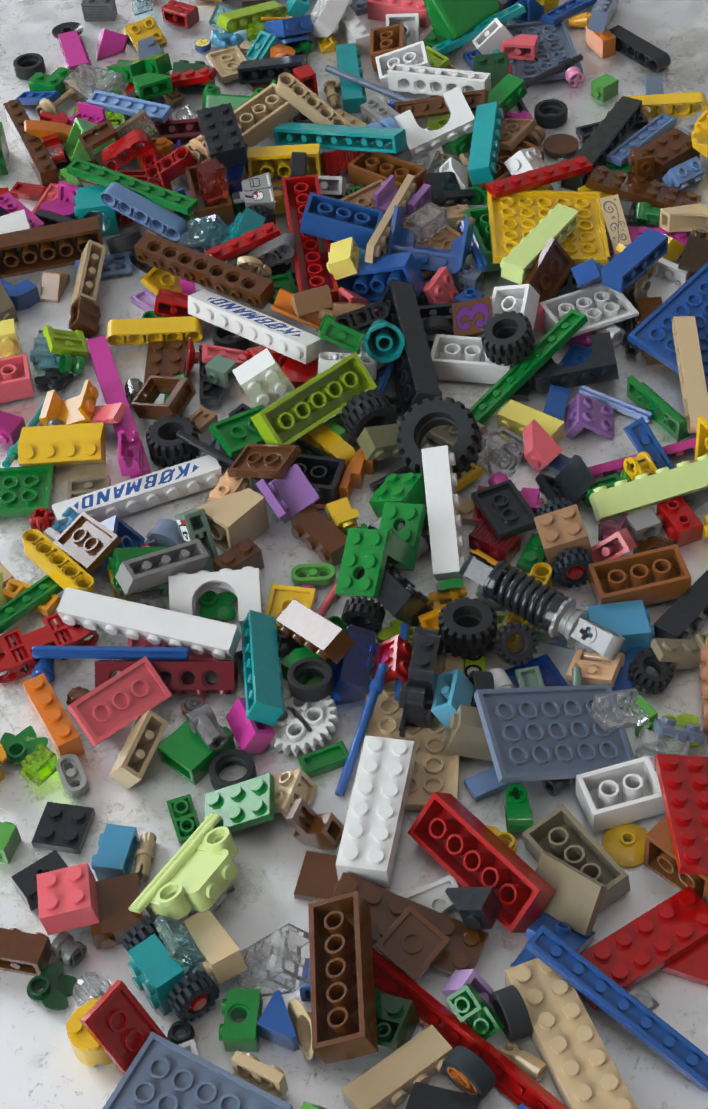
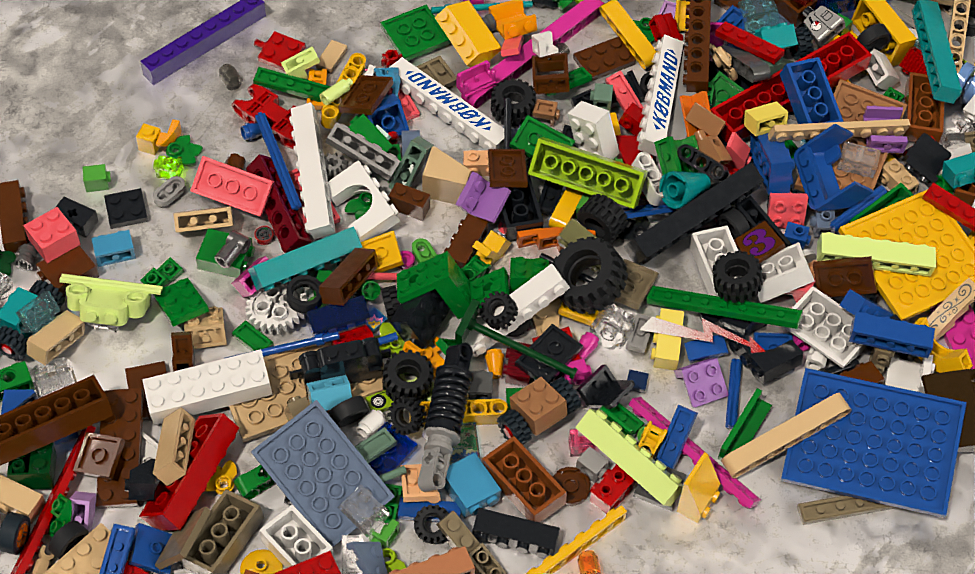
camera: 55 degrees right, 10 degrees up
orange brick [22,673,85,757] -> none
tan pin [133,832,157,882] -> none
red dish [186,337,199,377] -> none
black tyre [209,749,257,790] -> none
coral slope [523,419,563,473] -> none
coral slope [591,528,638,563] -> none
none -> tan brick [153,407,195,486]
none -> yellowish green cylinder [319,78,353,105]
none -> dark green tile [455,299,578,379]
none -> black tyre [479,291,518,330]
none -> white panel [531,31,559,57]
none -> sticker [640,317,766,353]

